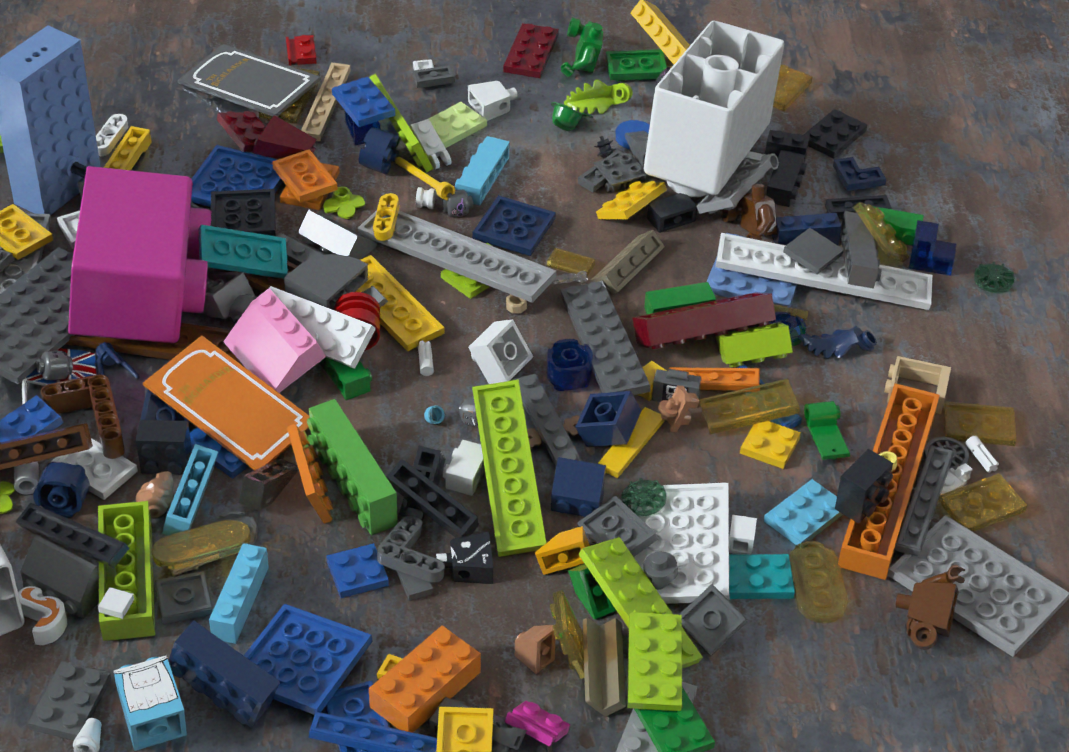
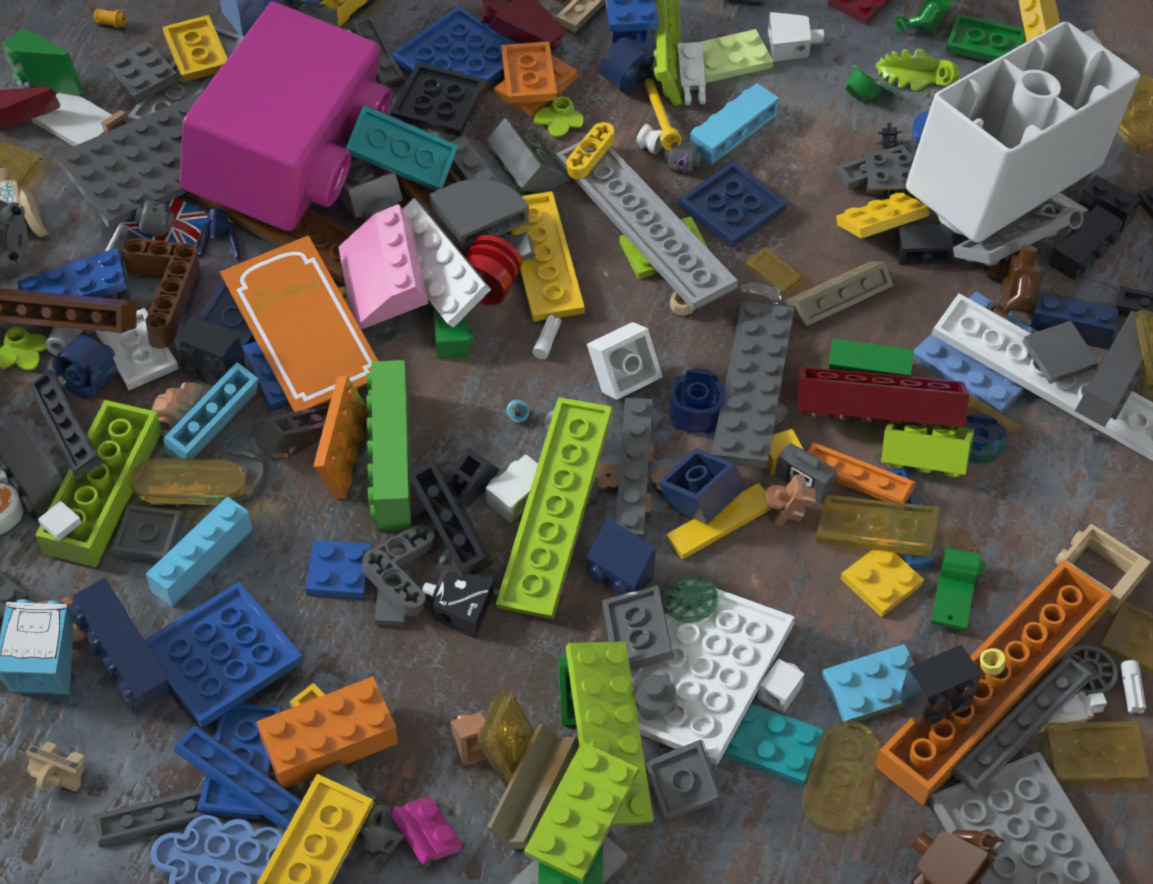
camera: 25 degrees right, 10 degrees up
light orange slope [535,526,590,575] -> none
dark blue plant [799,326,877,359] -> none

